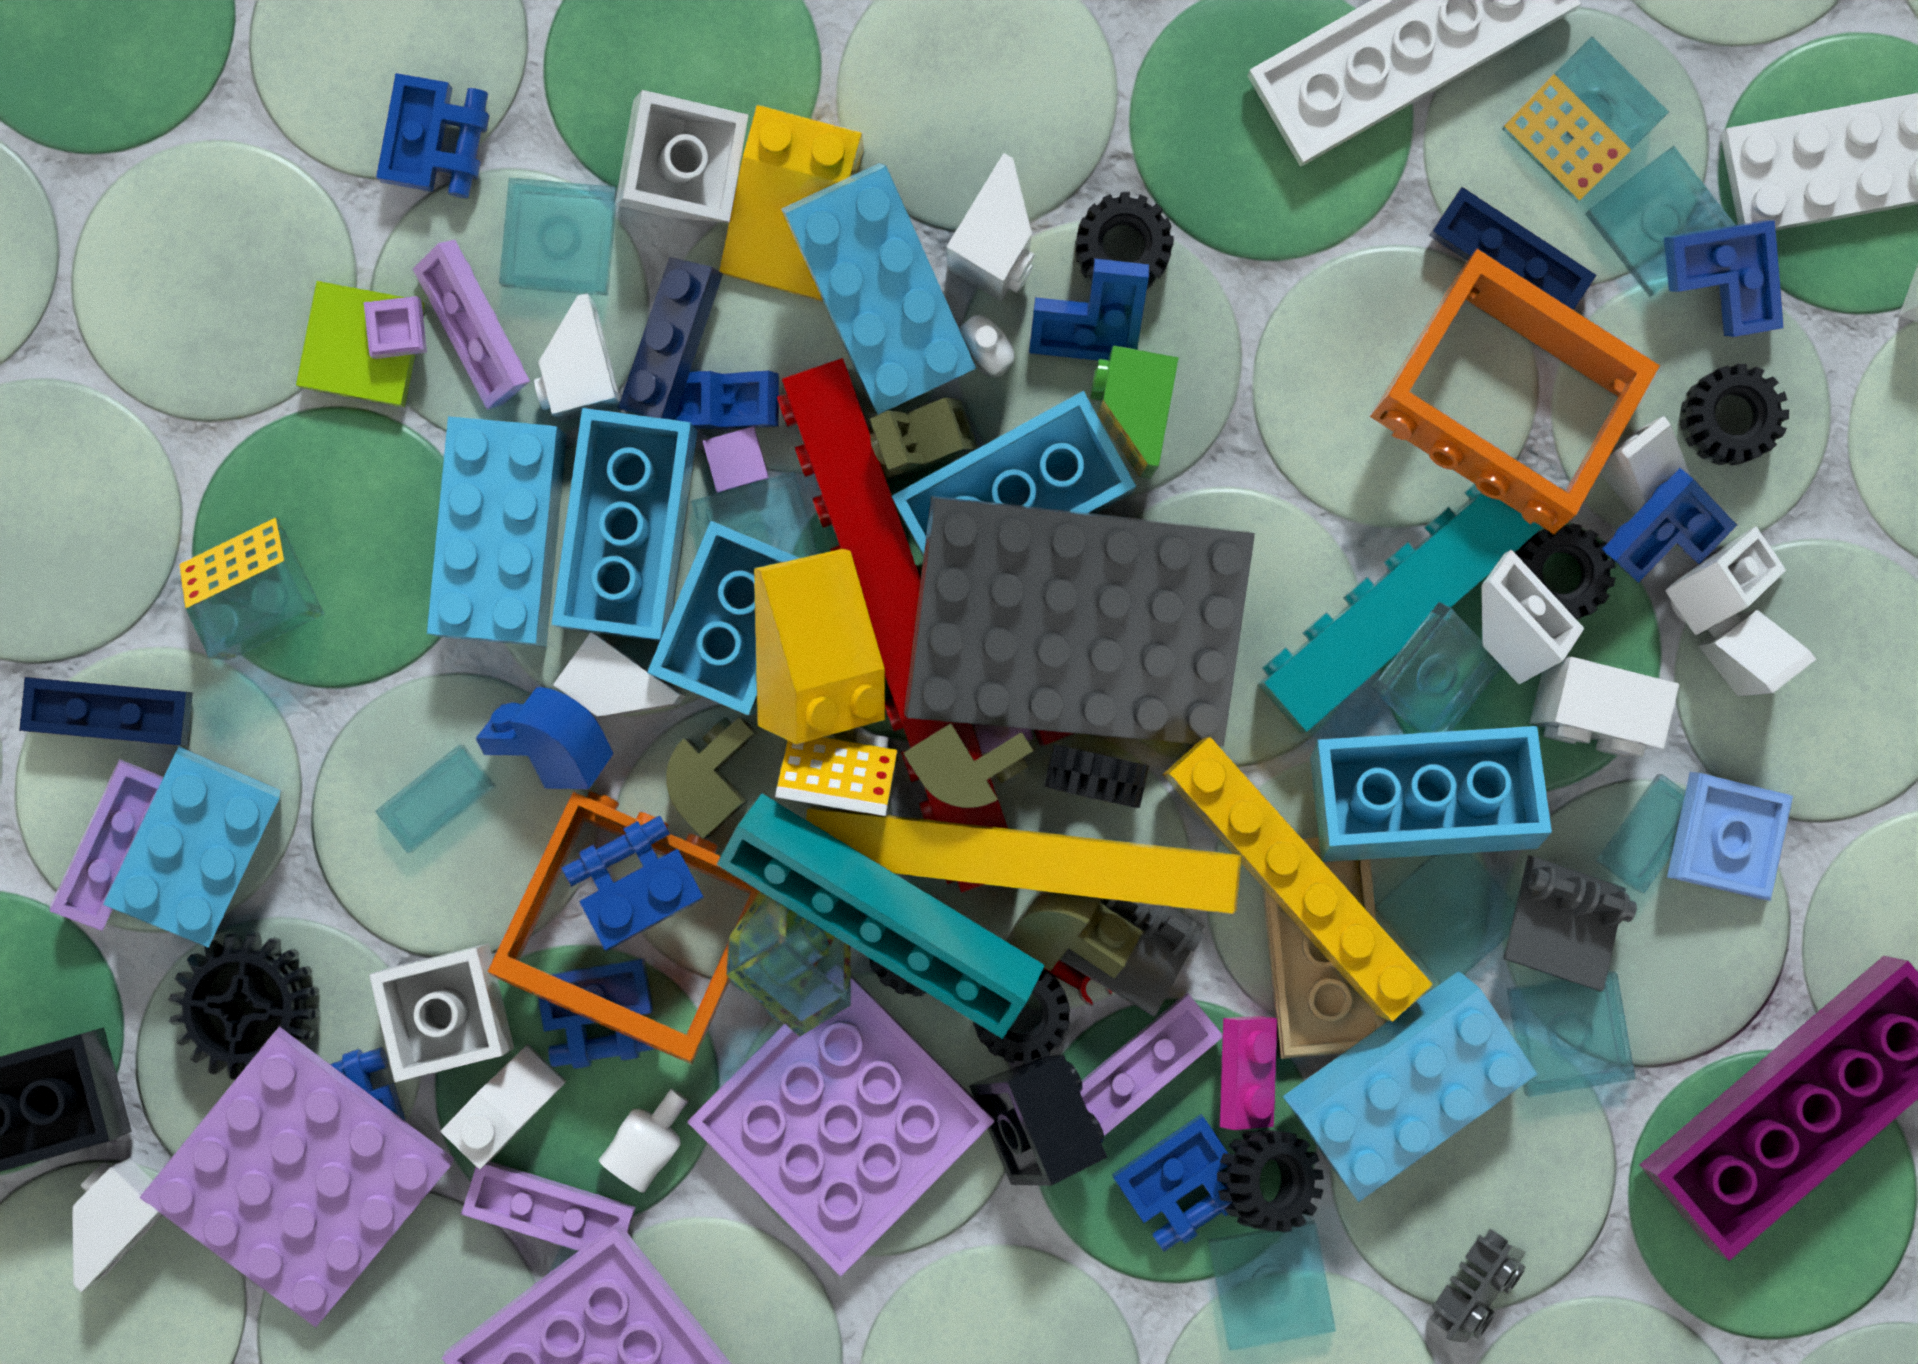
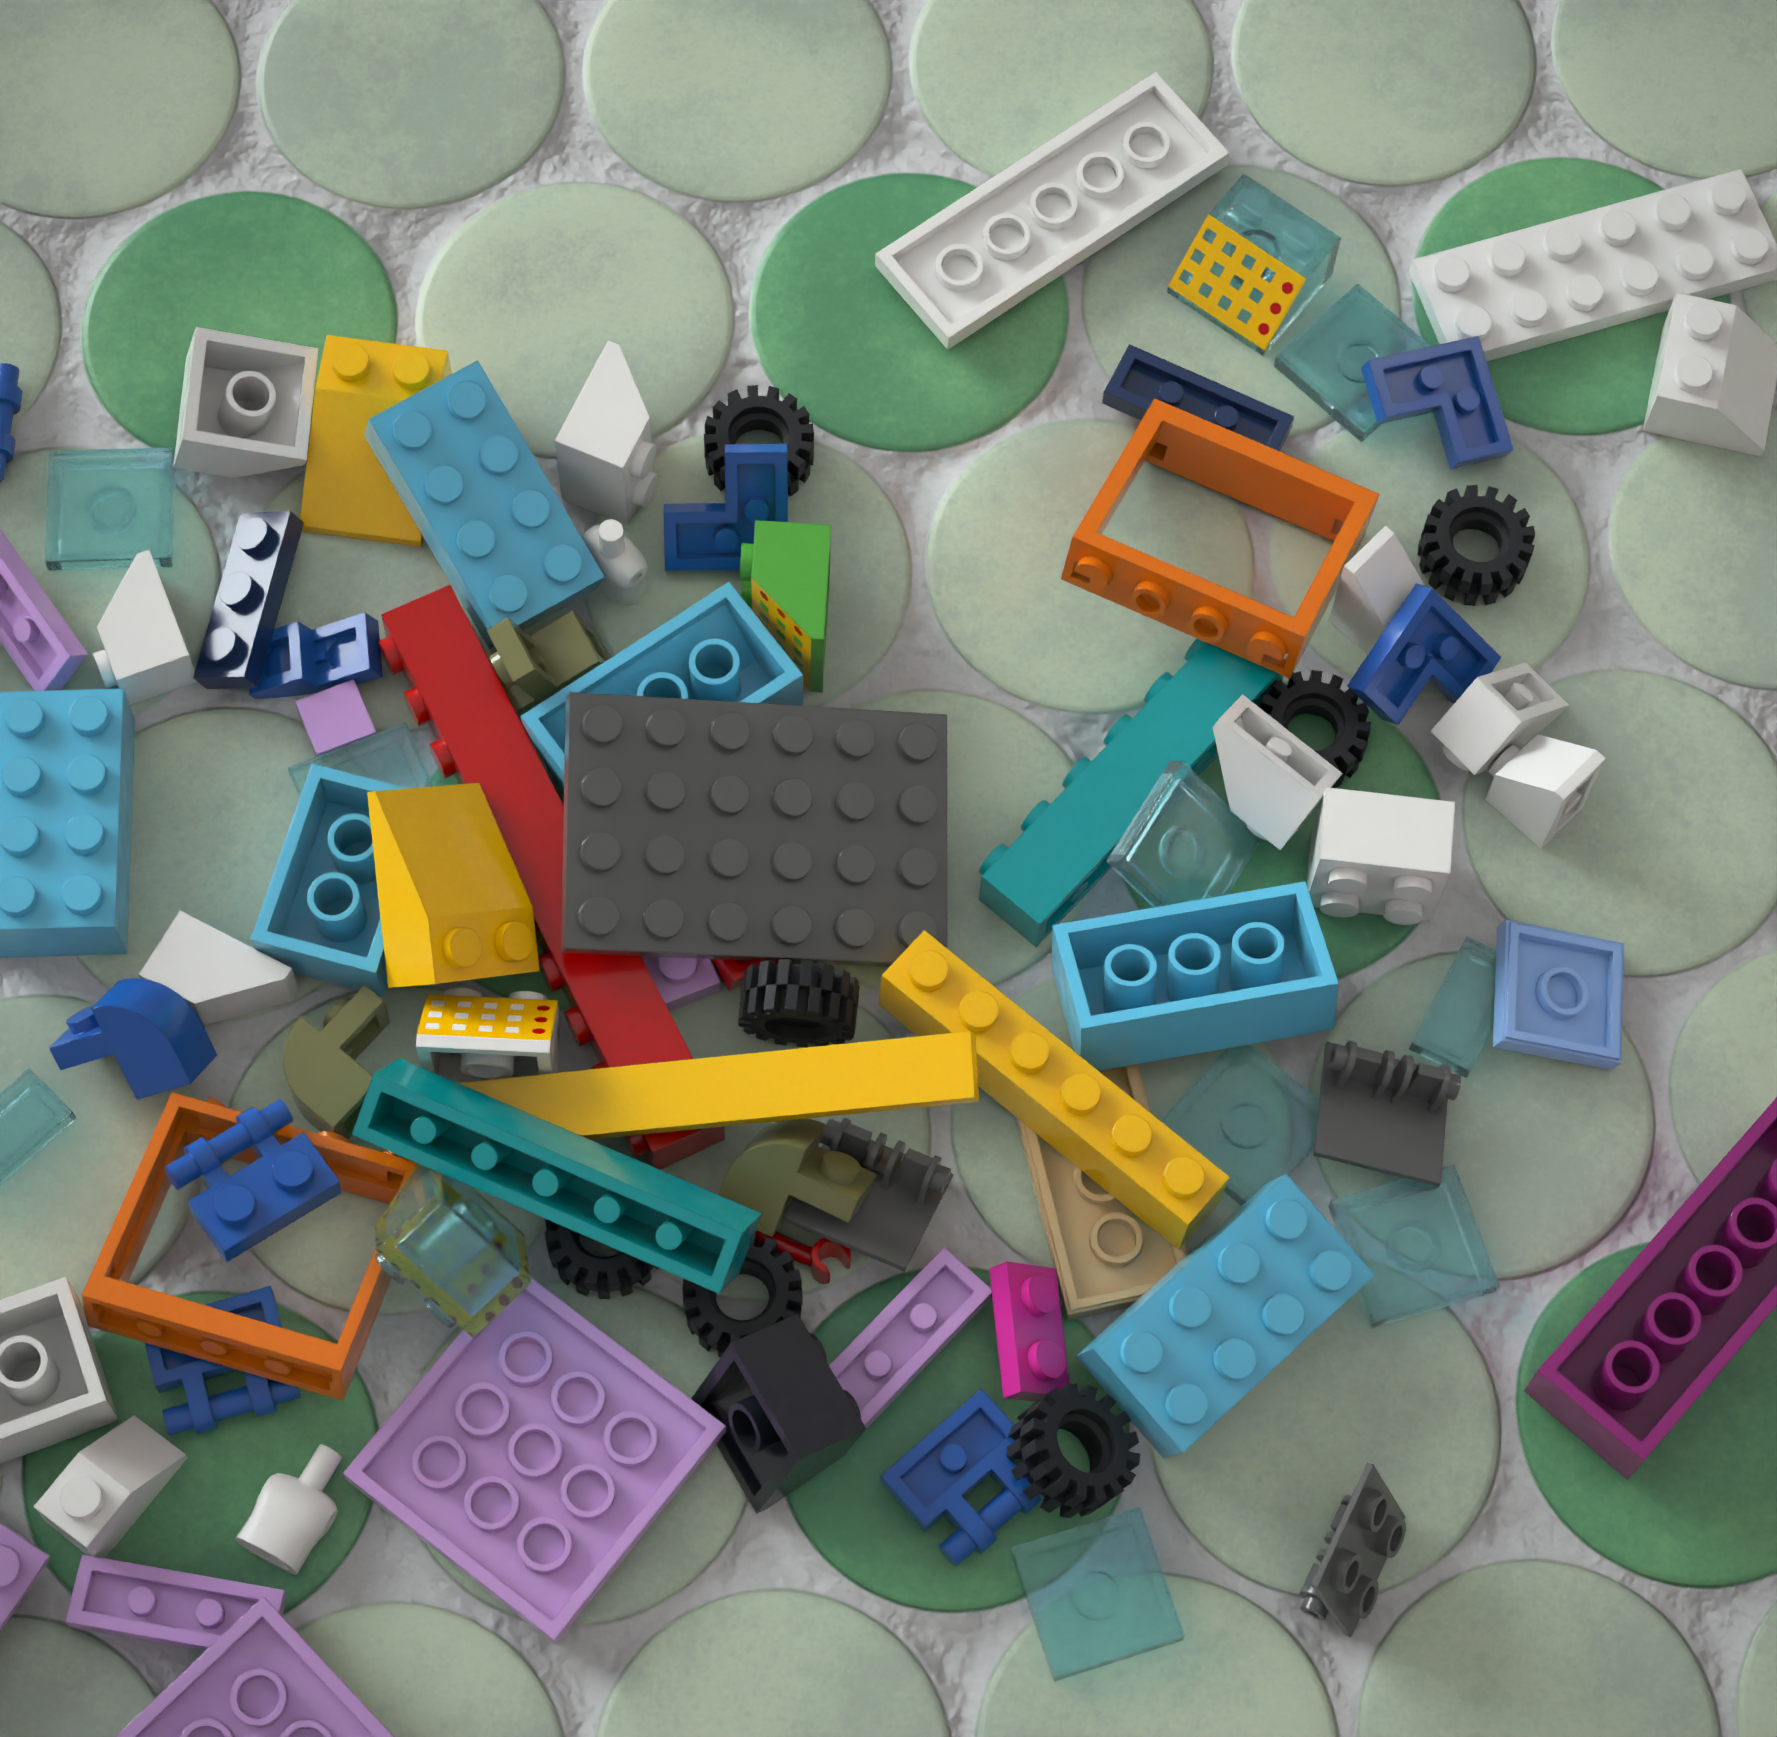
camera: 10 degrees left, 20 degrees down
medium azure brick [551,408,698,642] -> none
olive brick [904,724,1033,808] -> none

